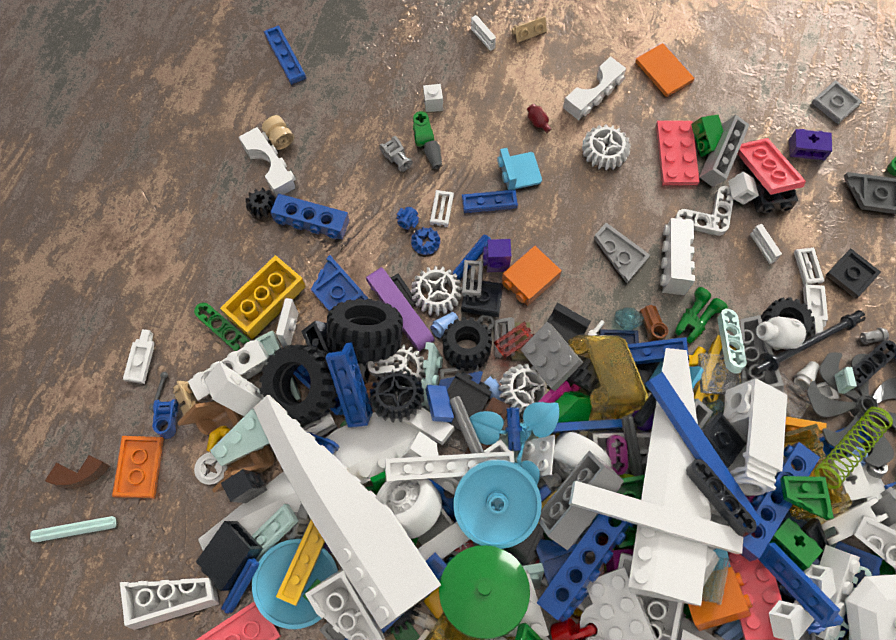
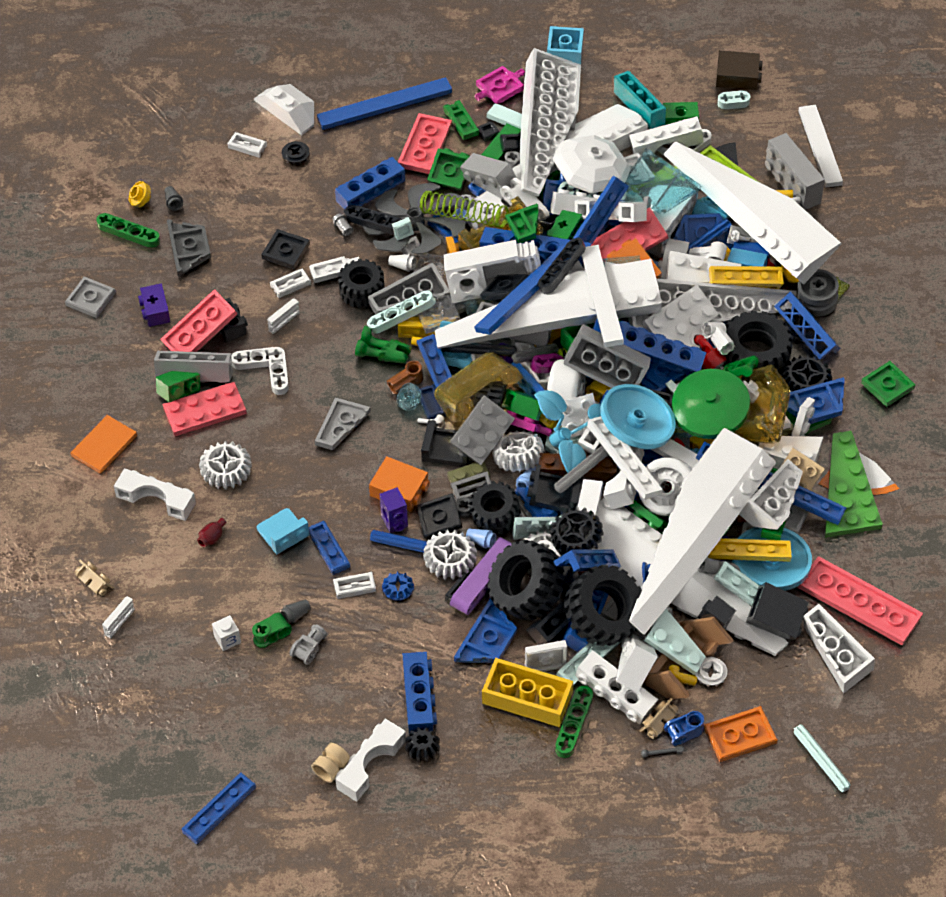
camera: 110 degrees left, 15 degrees down
reddish brown brick [45,455,110,489] -> none
white hinge [123,329,154,384] -> none
blue axle [222,558,259,614] -> none
blue gear [396,207,419,230] -> none
tile [425,385,454,422] -> none
light grey tile [461,260,483,298] -> none
clear red tile [494,321,534,358] -> none
blue pin [505,407,522,451] -> none
white wedge [660,218,695,296] -> none
white brick [728,172,759,205] -> none
black bar [754,310,866,374] -> none
white piece [756,316,806,350] -> none

